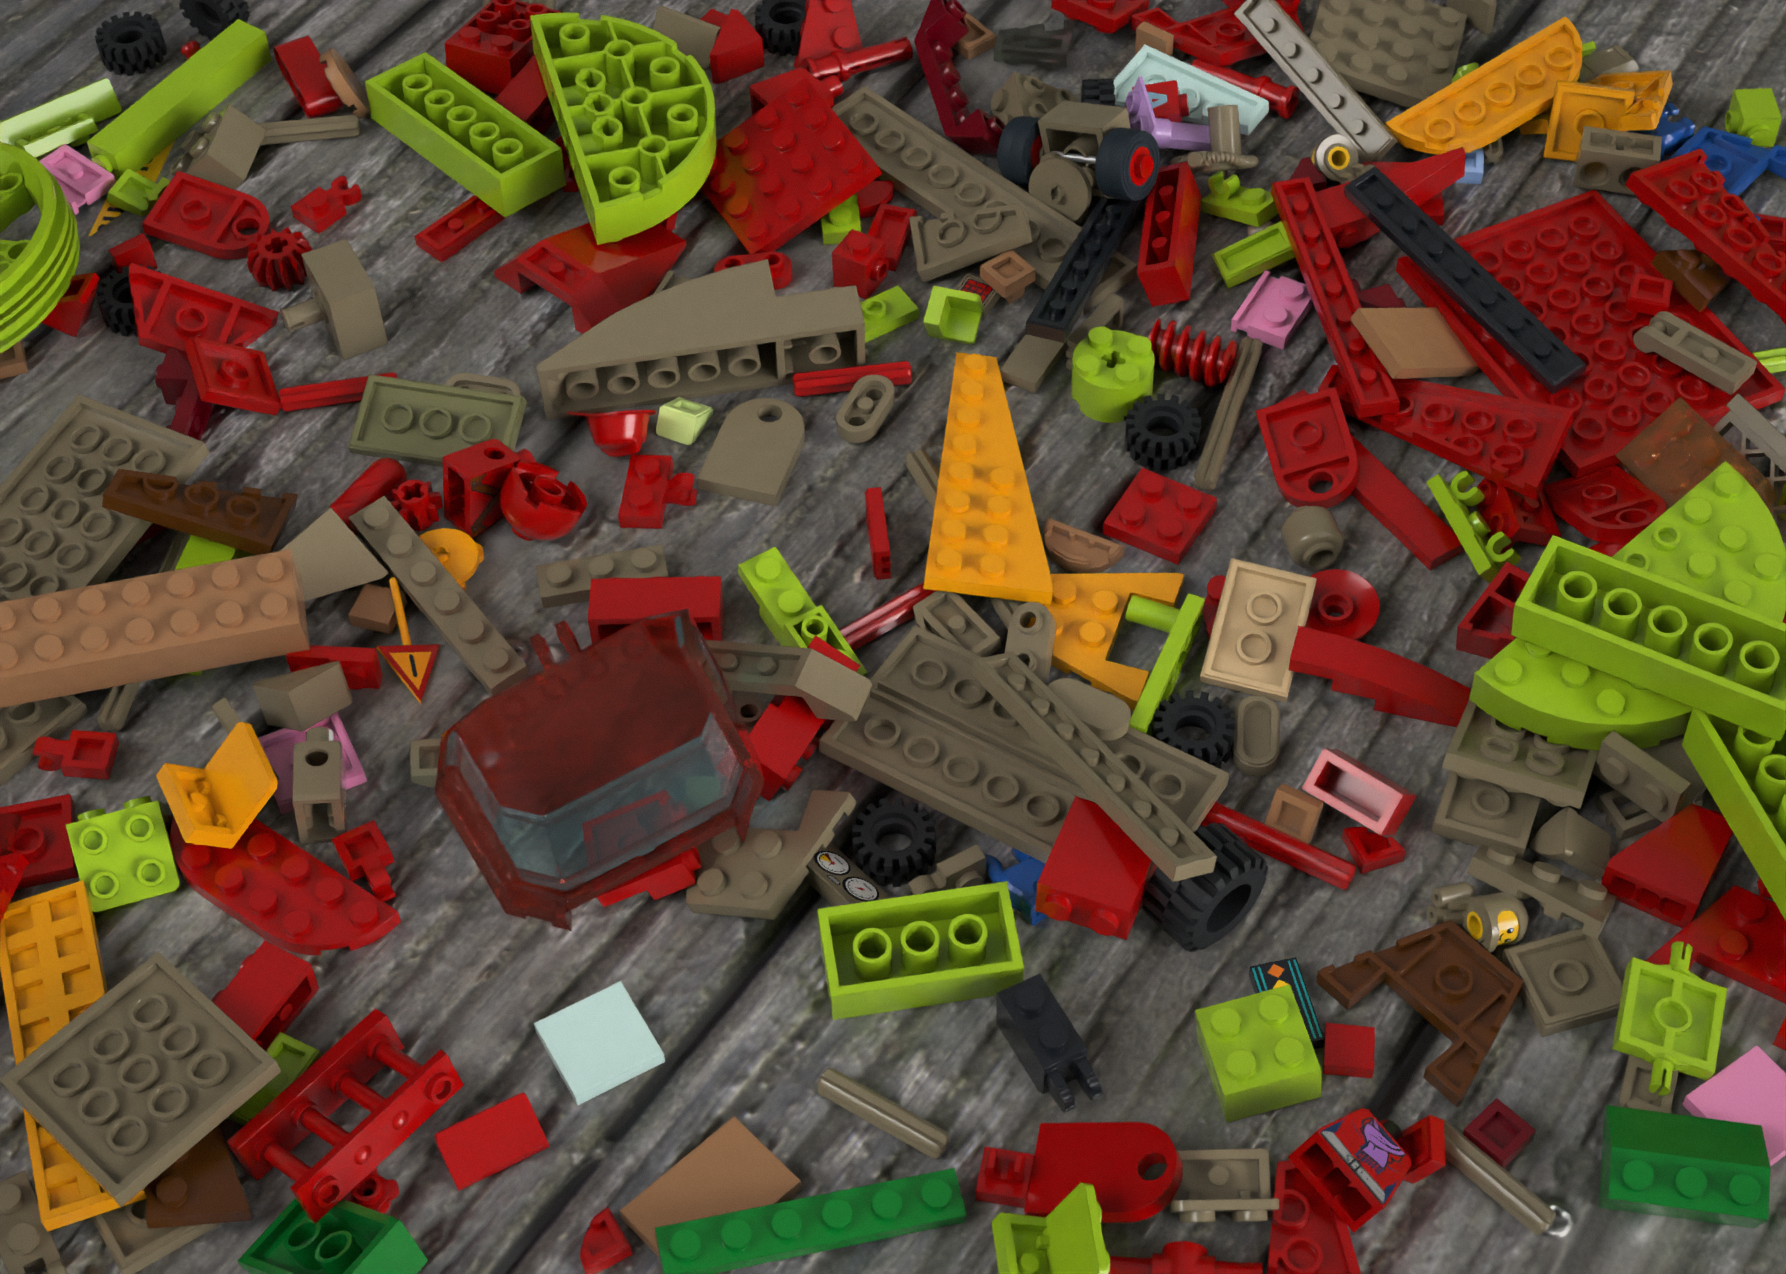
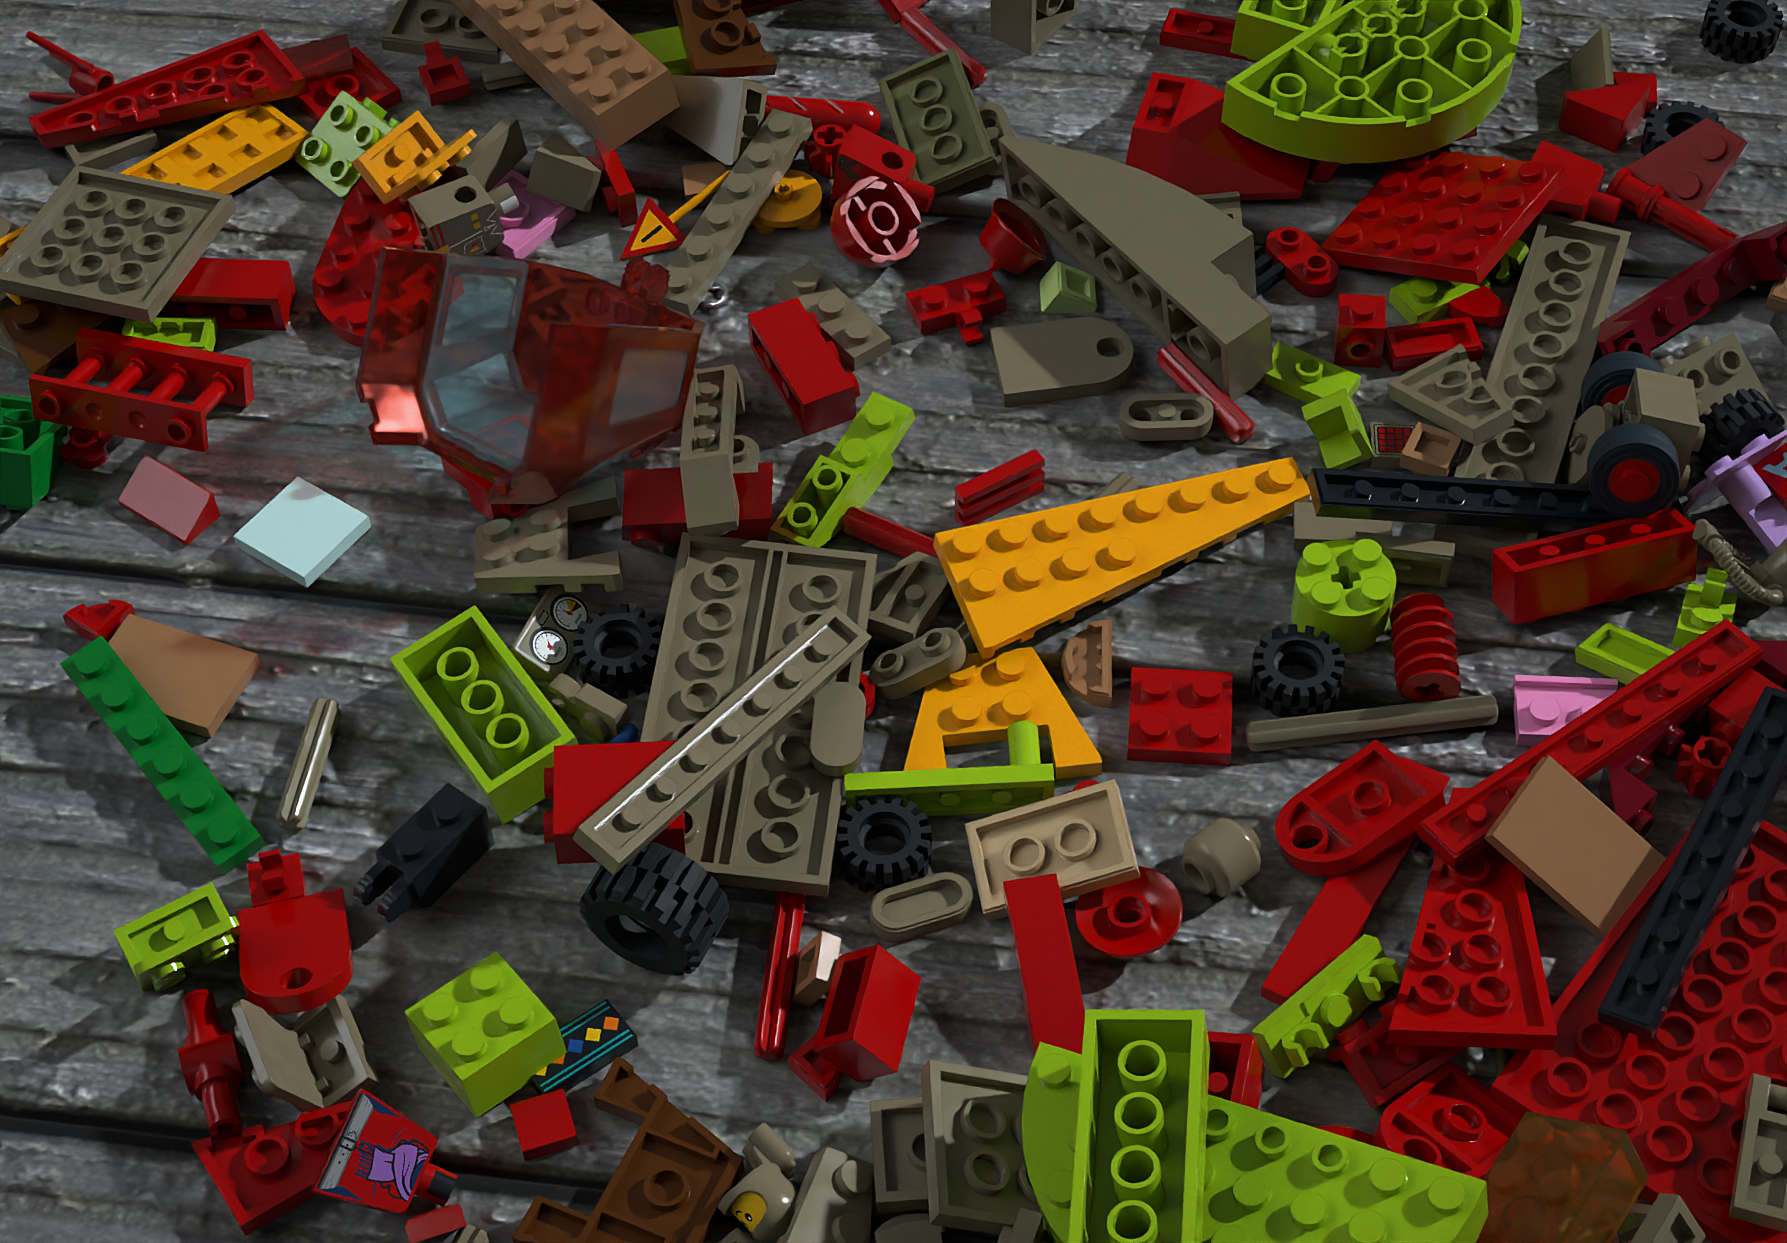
camera: 65 degrees right, 0 degrees up
none -> red gear [1674,735,1732,799]

